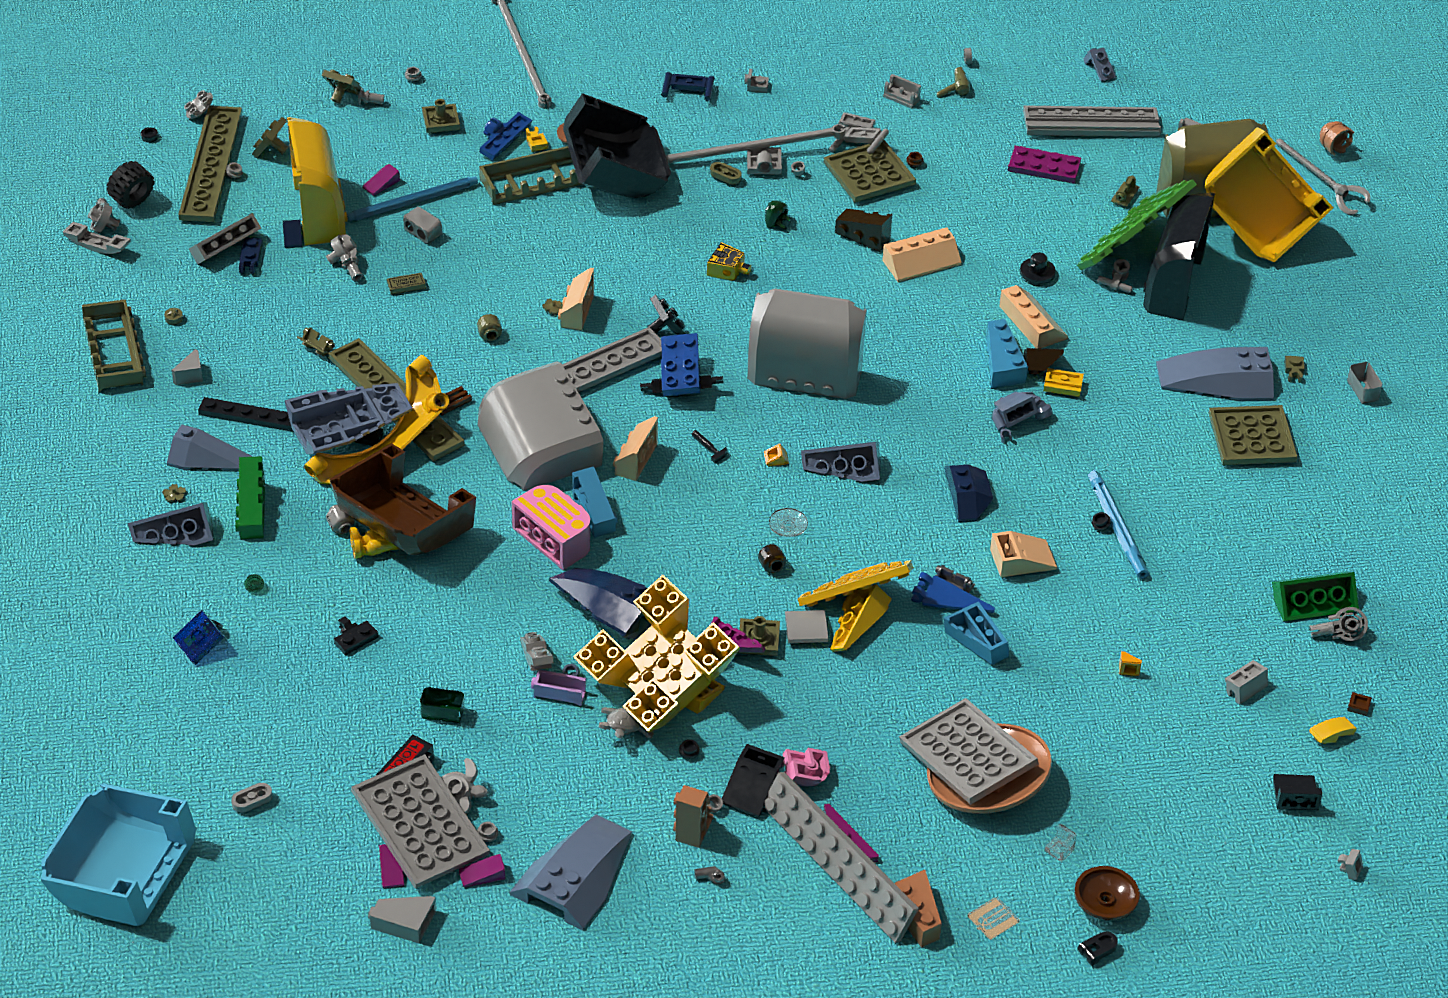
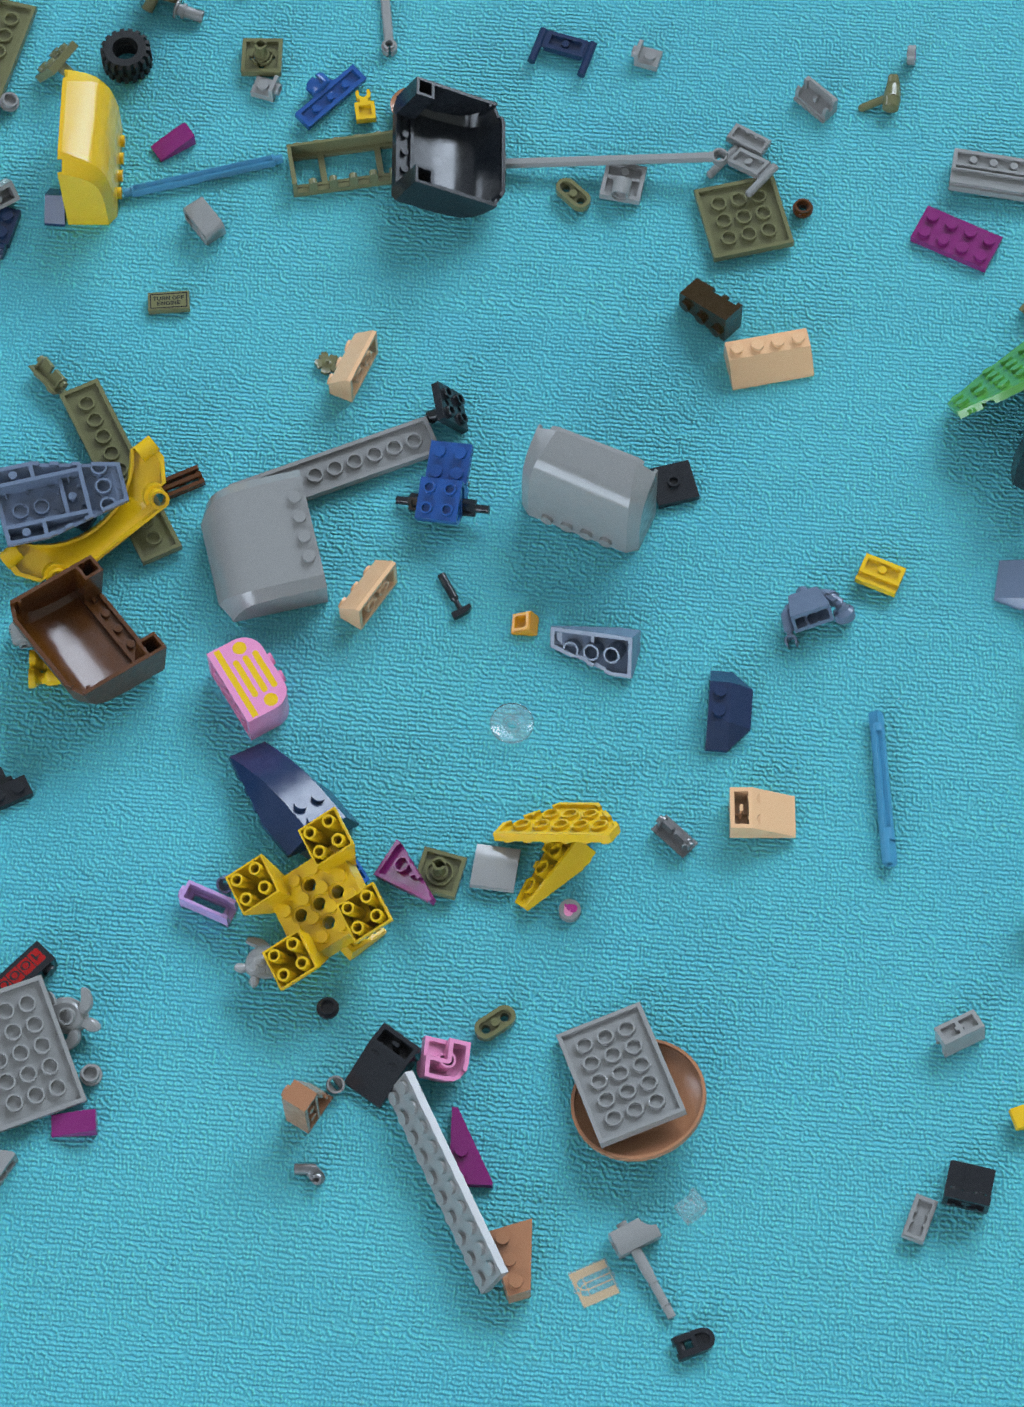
camera: 15 degrees right, 20 degrees up
light grey pin [326,235,363,281] -> none
dark green piece [420,687,464,723] -> none
olive head [477,314,502,341] -> none
sand blue wedge [510,814,632,931] -> none
light grey slope [520,632,553,671] -> none
dark azure wedge [572,466,618,538] -> none
torso [707,242,752,281] -> none
dark brown head [758,544,786,573] -> none
dark green piece [765,200,792,230] -> none
light grey hinge [791,161,805,176] -> none
blue flag [911,572,995,613] -> none
dark azure wedge [944,601,1009,665] -> none
dark azure wedge [986,319,1028,389] -> none
light nougat slope [999,285,1068,349] -> none
black plate [1020,252,1056,286] -> none
dark brown slope [1024,348,1064,375] -> none
reddish brown dish [1074,866,1140,920] -> none
black plate [1092,512,1111,531] -> none
light grey piece [1097,259,1133,293] -> none
slope [1119,651,1142,676] -> none
light grey tile [1338,849,1363,880] -> none
none -> black tyre [100,28,153,84]
none -> light grey bracket [250,75,282,102]
none -> olive plate [474,1005,516,1042]
none -> light grey tile [559,899,581,923]
none -> light grey piece [608,1218,676,1320]
none -> black plate [650,460,700,509]
none -> light grey plate [901,1193,938,1245]

